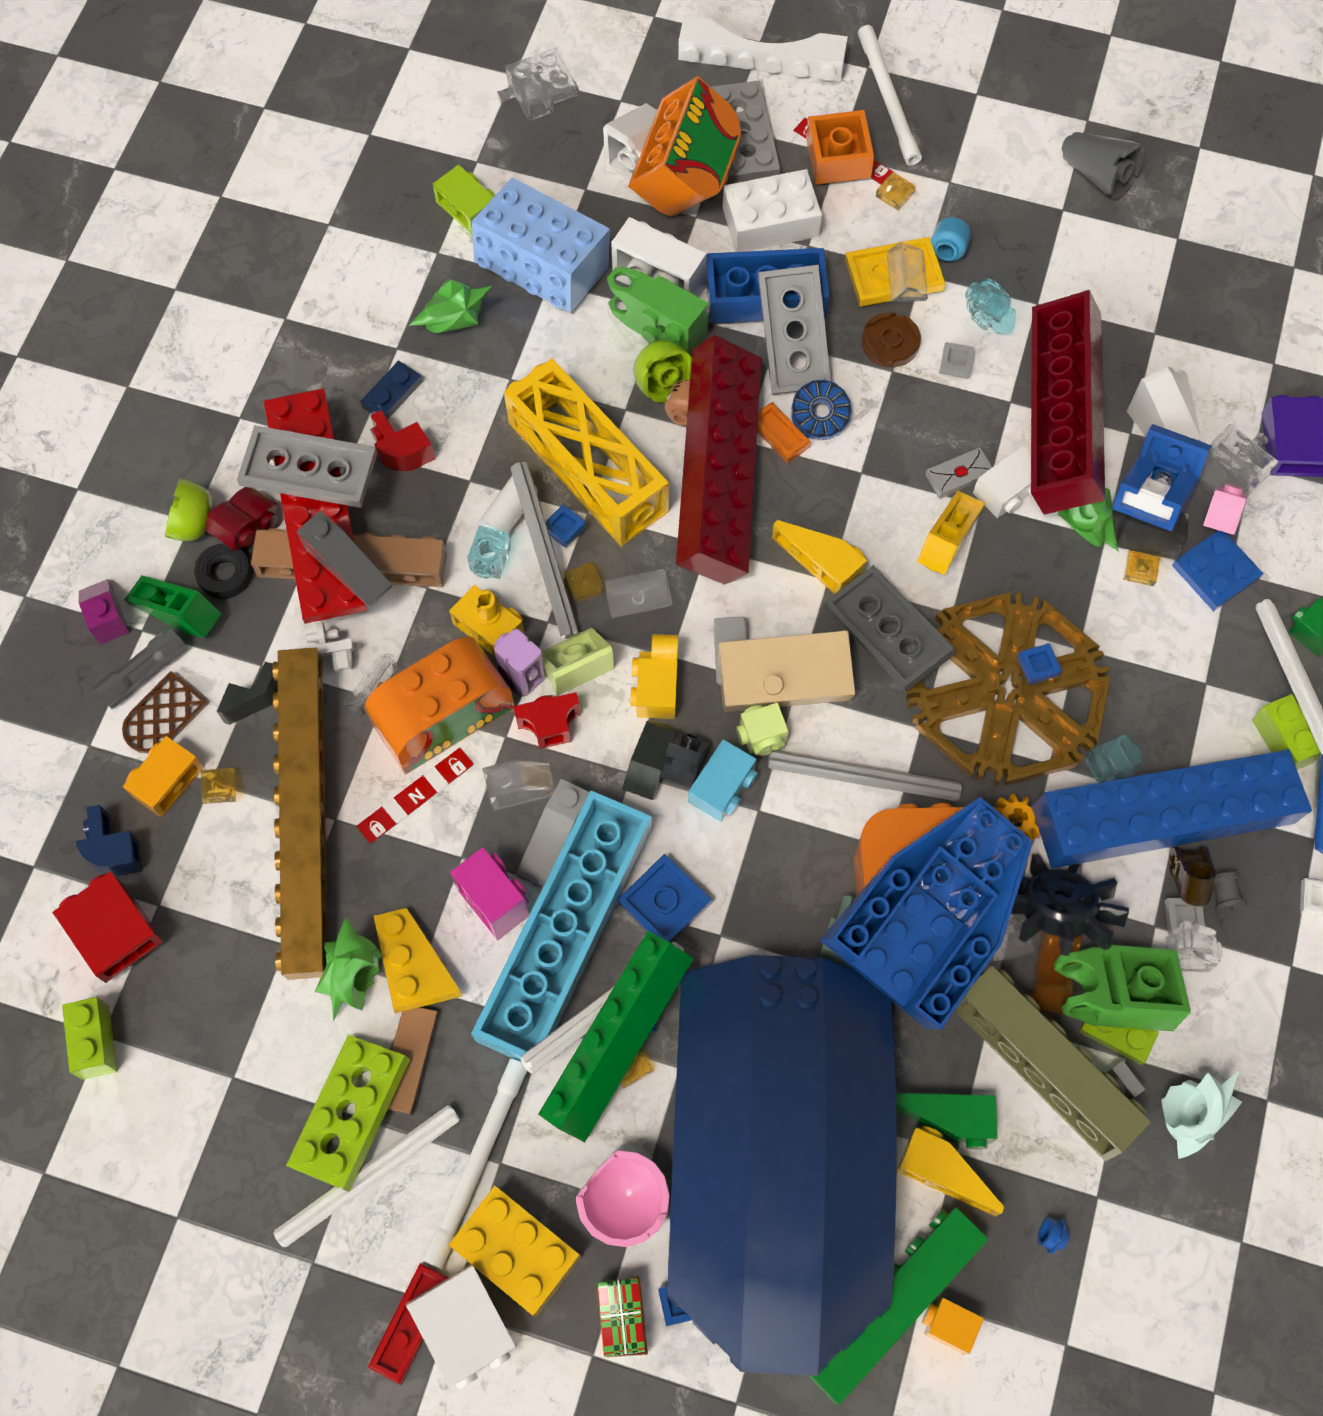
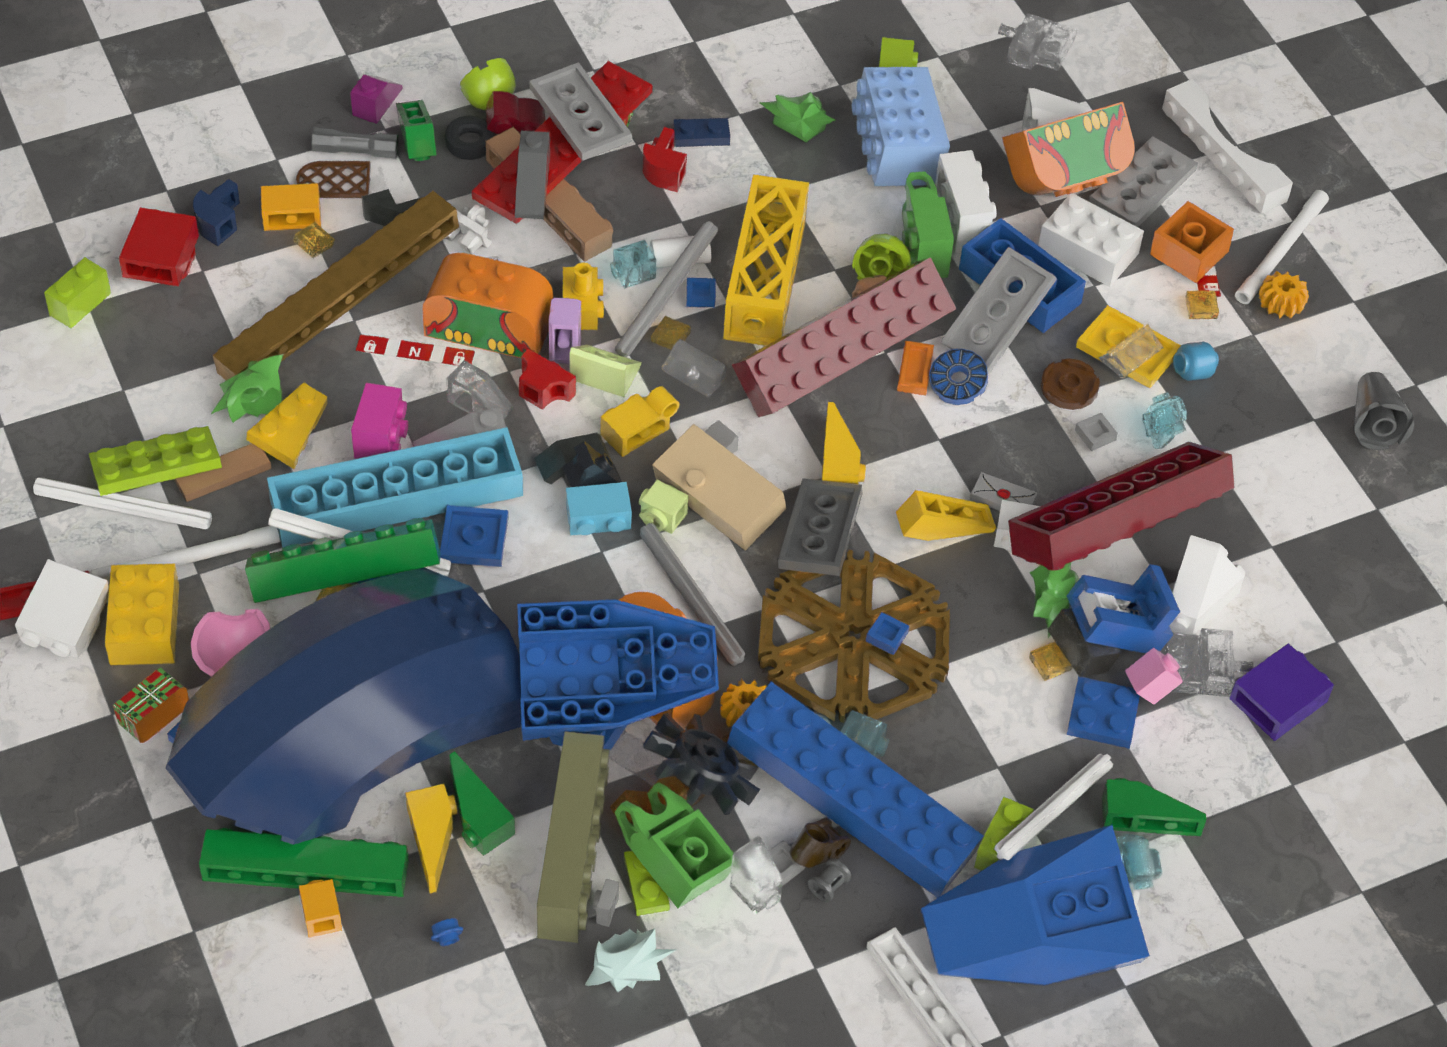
camera: 45 degrees right, 15 degrees down
none -> light orange gear [1259,271,1309,319]

